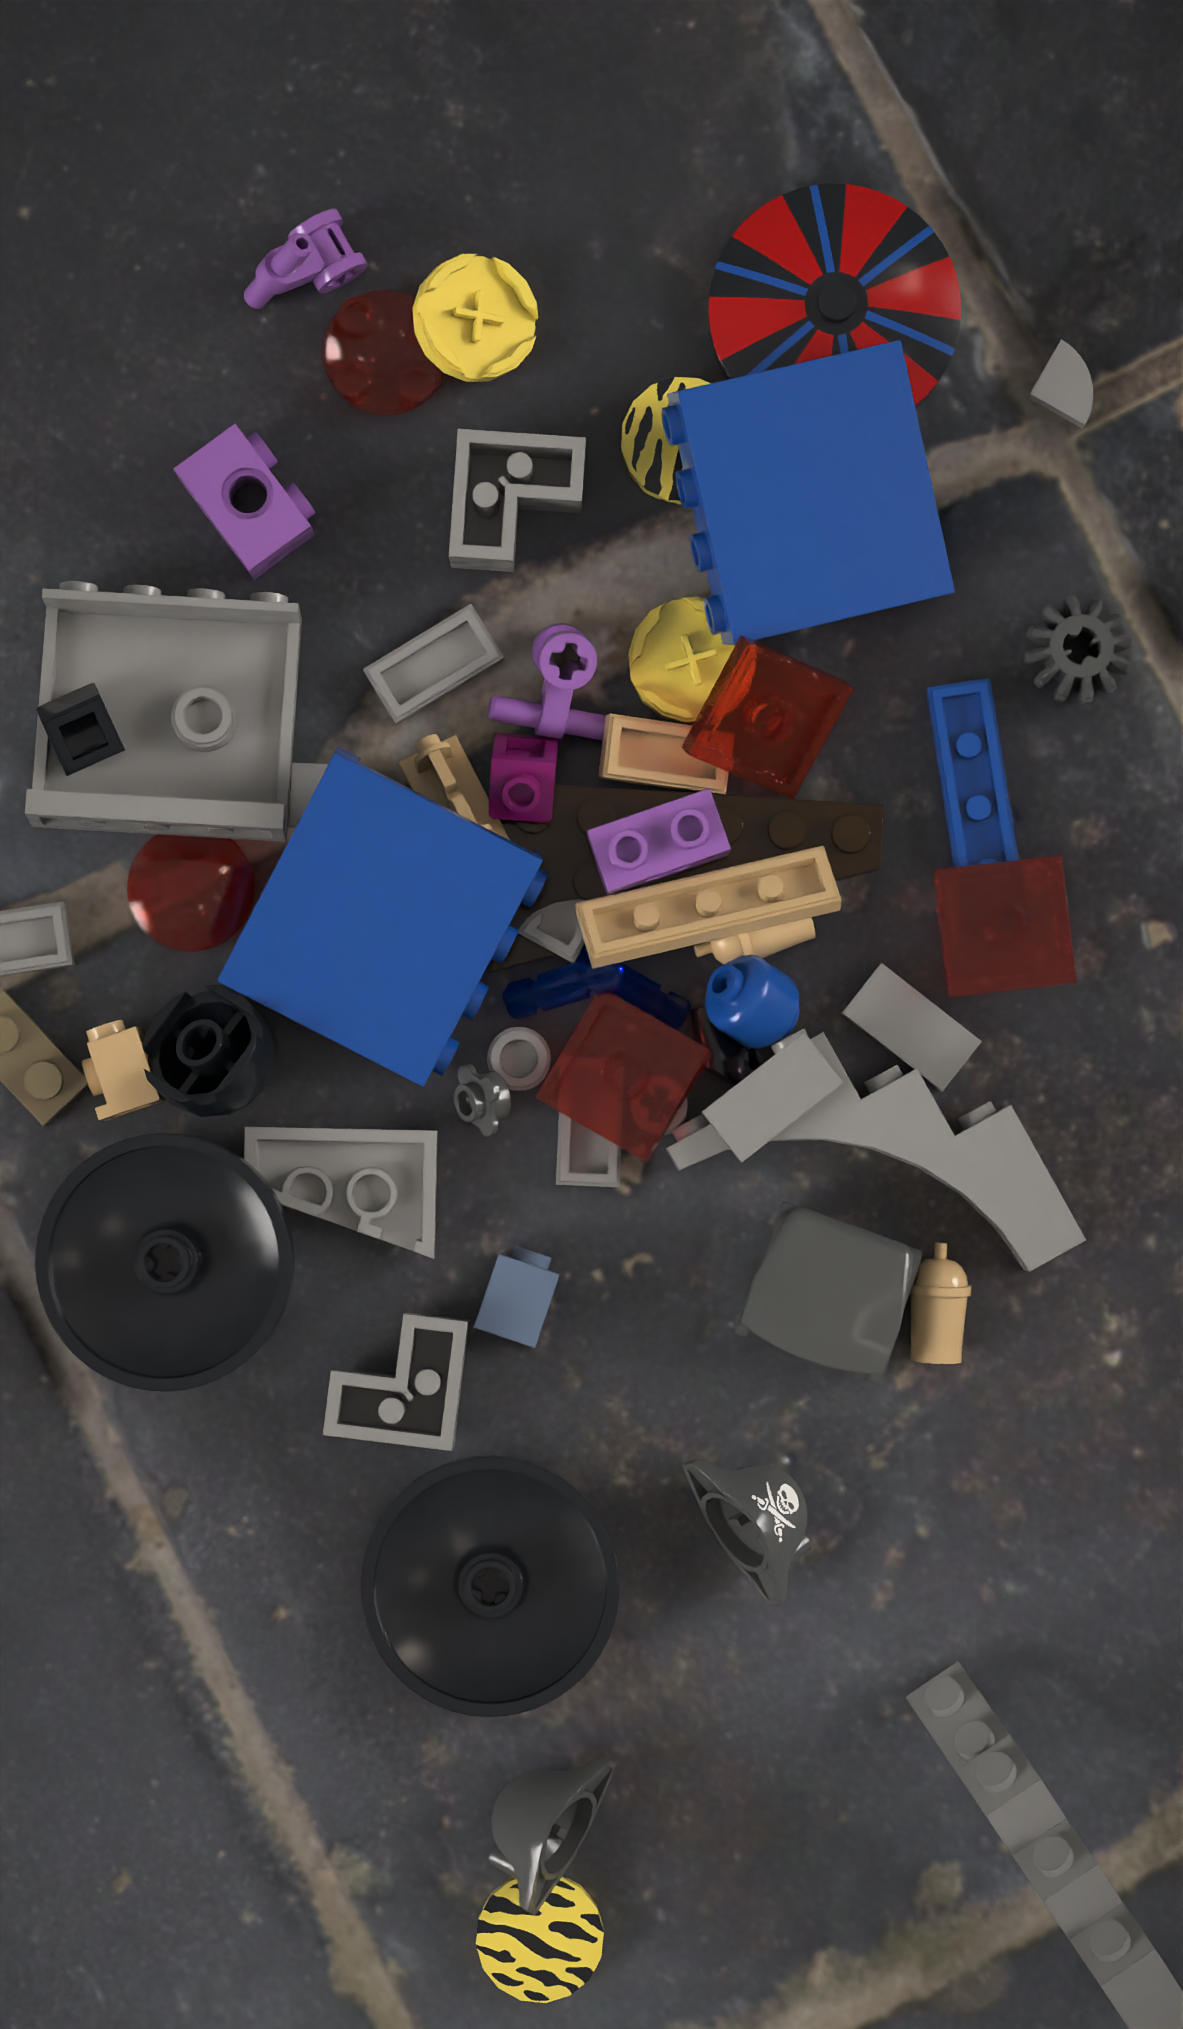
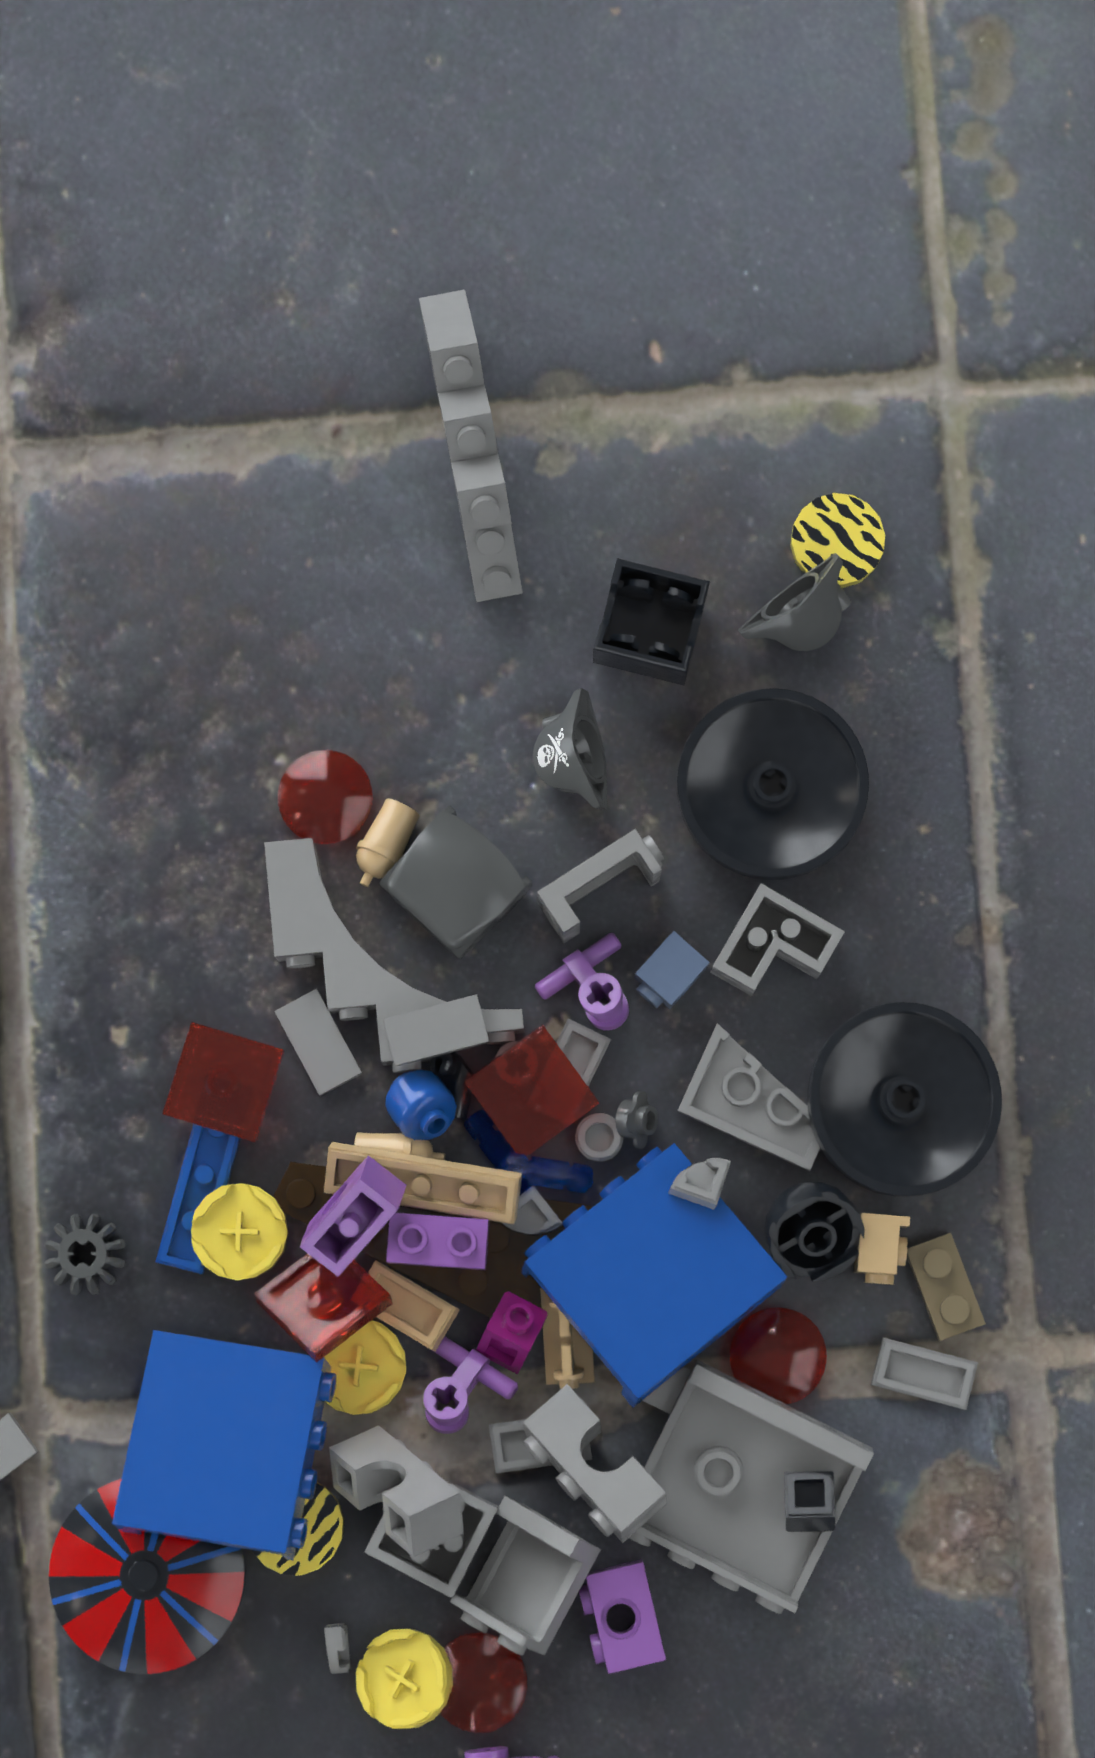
camera: 150 degrees left, 5 degrees down
none -> light yellow tile [191,1183,288,1281]
none -> clear red dish [278,750,373,844]
none -> medium lavender brick [300,1155,406,1276]
none -> light grey tile [324,1623,351,1674]
none -> light grey arch [329,1425,465,1557]
none -> light grey panel [450,1496,601,1656]
none -> light grey arch [523,1384,667,1543]
none -> medium lavender piece [535,933,629,1030]
none -> light grey panel [537,829,664,943]
none -> black piece [593,558,710,686]
none -> light grey tile [668,1158,731,1210]

